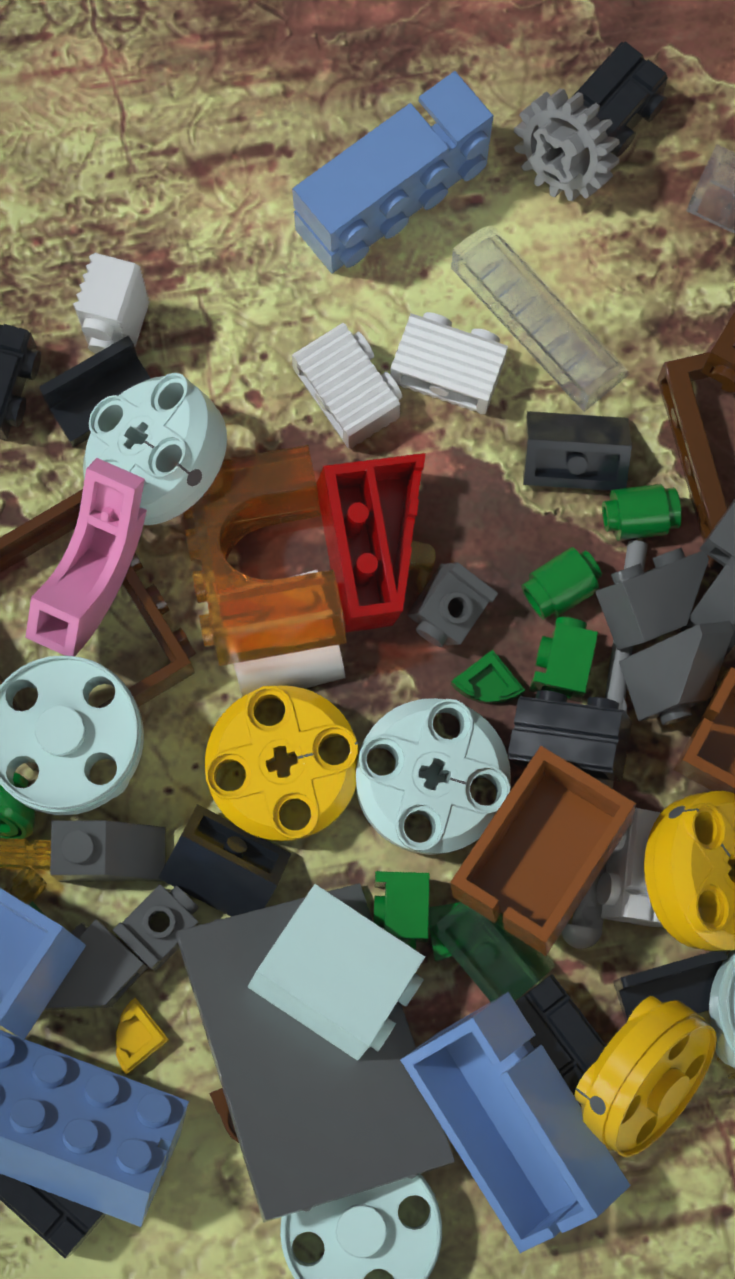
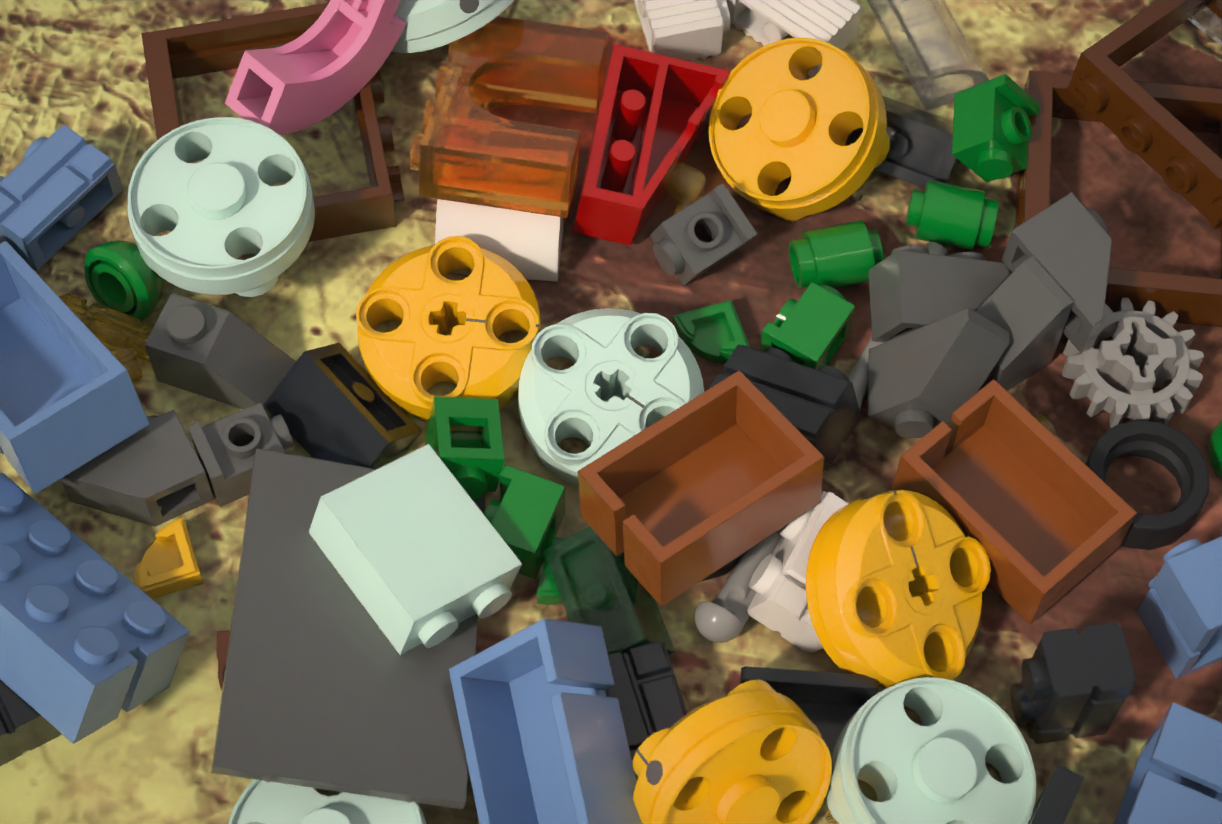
camera: 20 degrees right, 15 degrees down
none -> green brick [425,396,505,500]
none -> yellow piece [709,38,890,221]
none -> green brick [952,74,1040,183]

